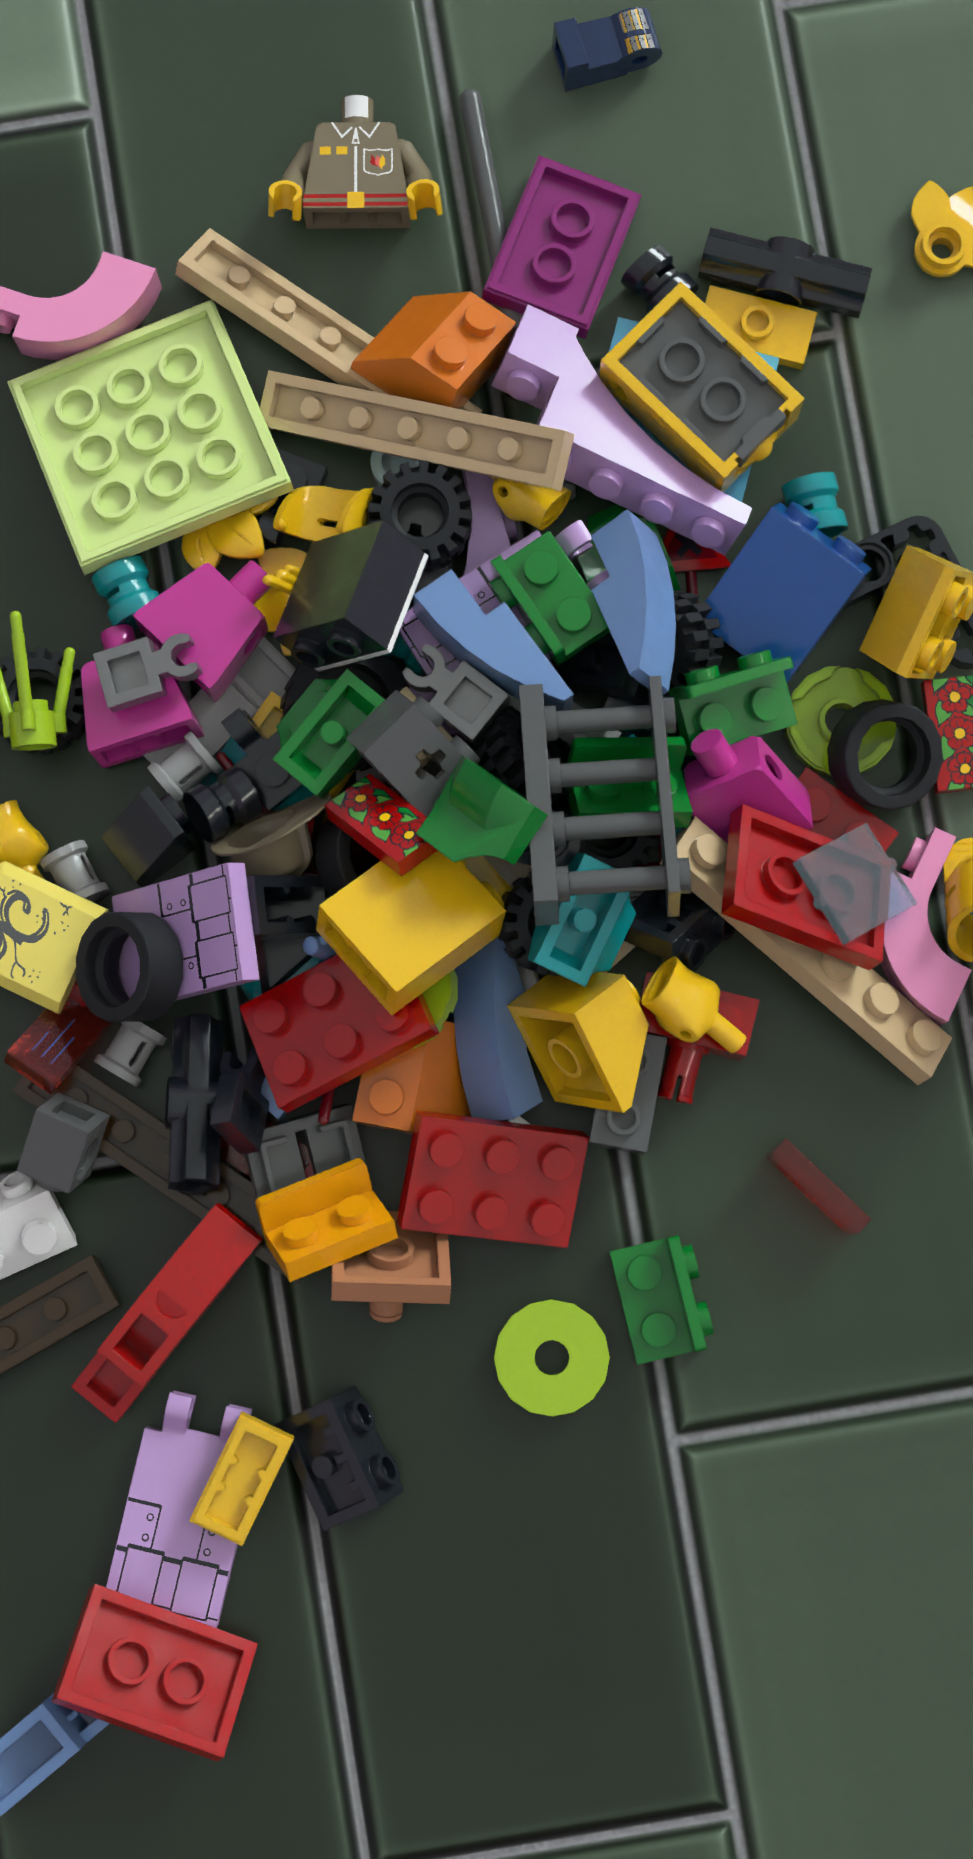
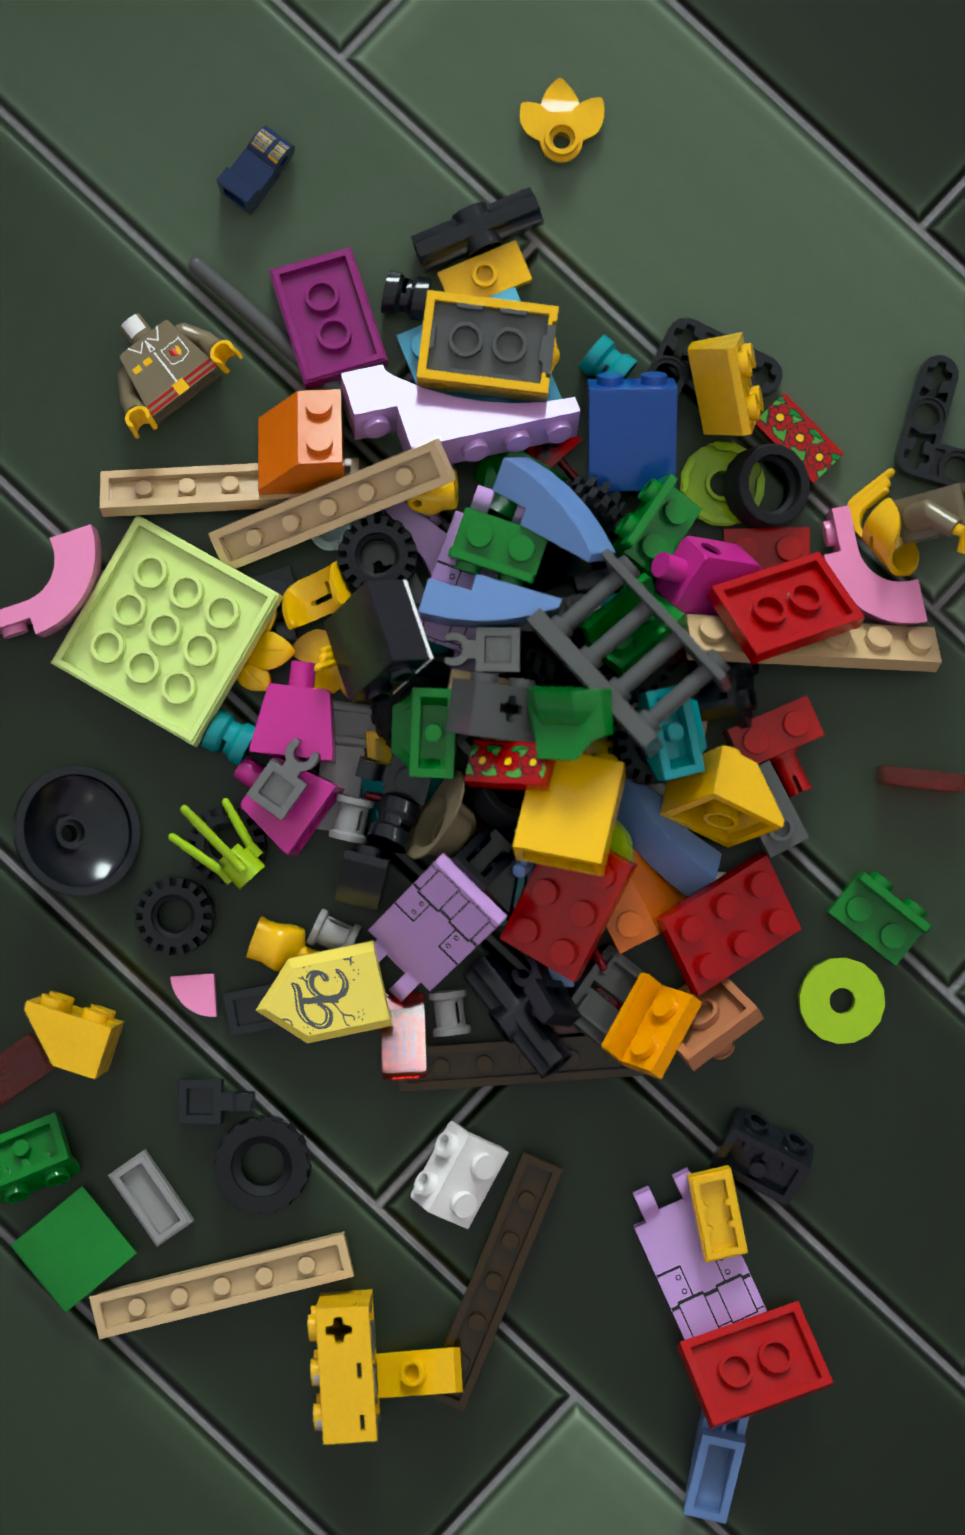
camera: 45 degrees left, 5 degrees up
dark grey brick [16,1092,110,1194] -> none
red slope [71,1202,263,1423] -> none
black tyre [76,912,183,1022] -> none
yellow piece [641,956,746,1054] -> none
clear light blue piece [793,823,917,945] -> none

